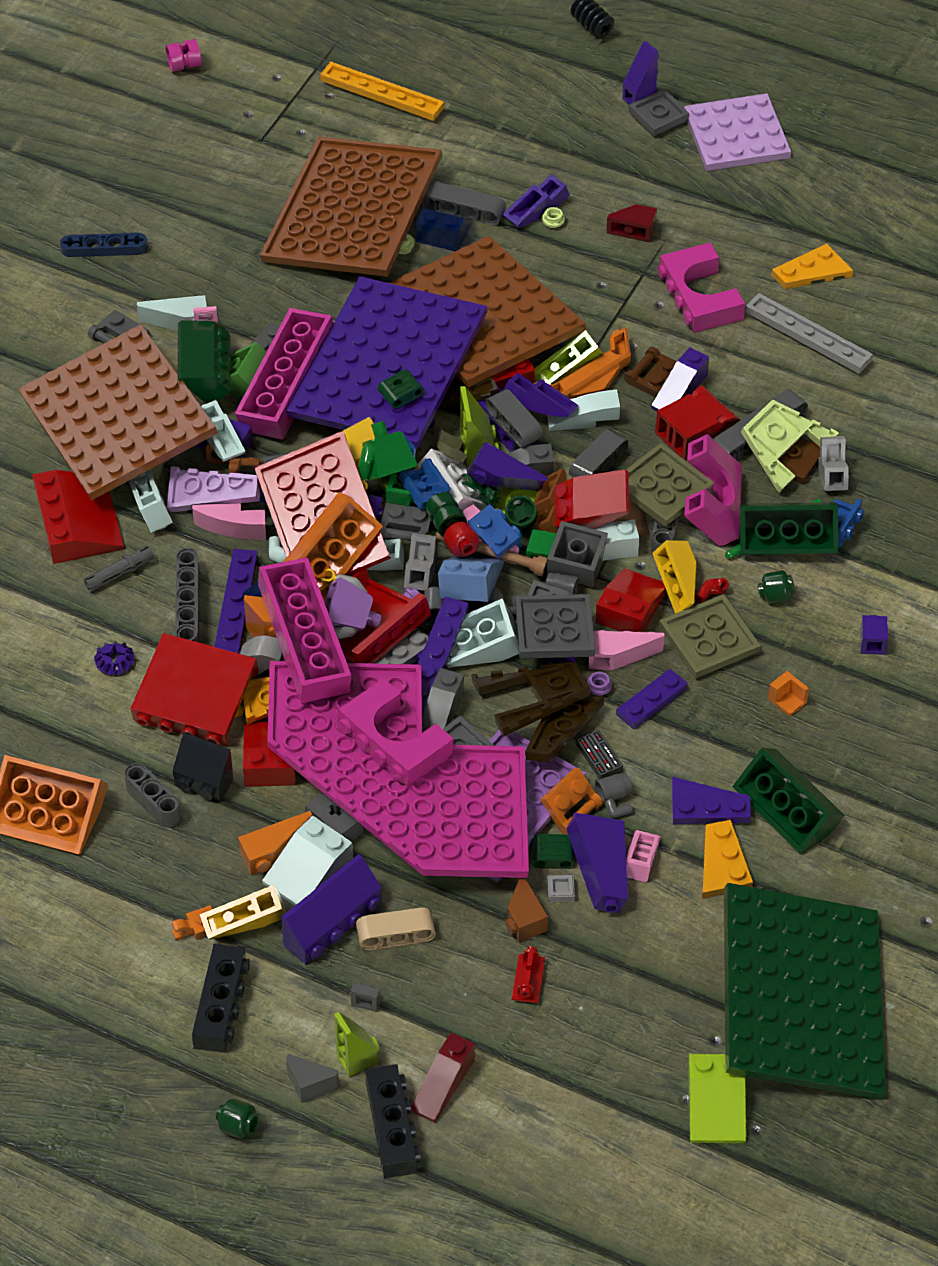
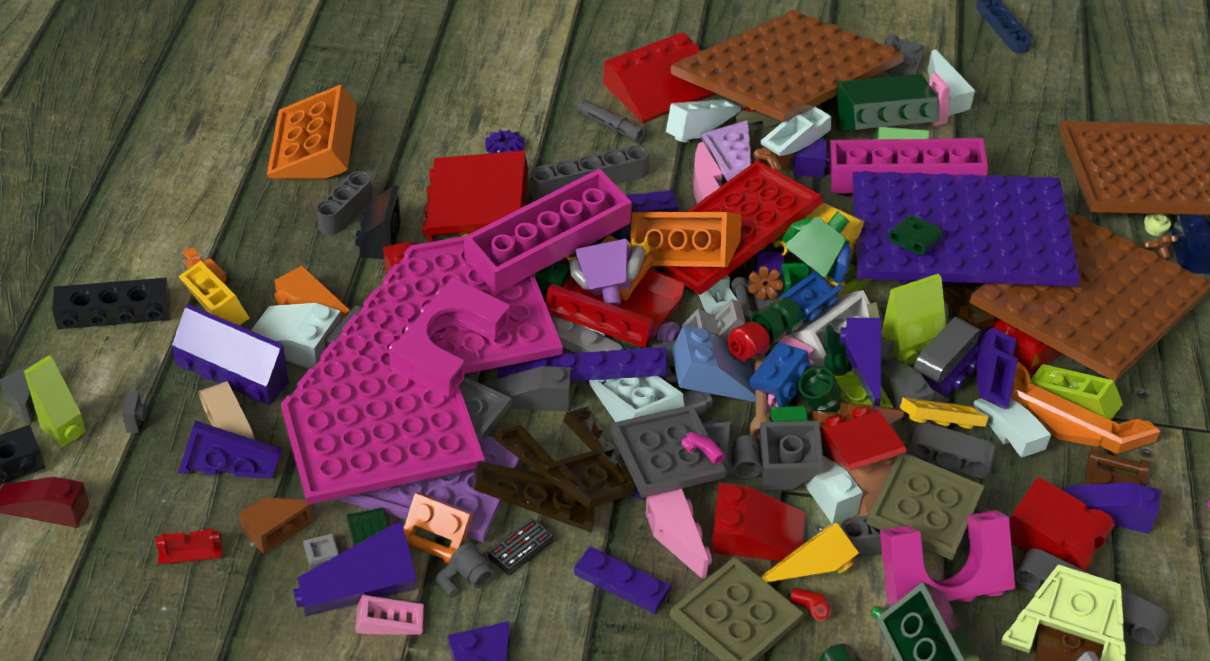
camera: 70 degrees right, 5 degrees down
medium lavender plate [587,672,612,696] -> none
none -> dark purple wing [178,421,282,479]
none -> dark pink arm [681,432,725,465]
none -> dark orange plant [748,266,783,300]
none -> yellow plate [900,397,989,429]
none -> dark orange plant [1143,235,1178,259]

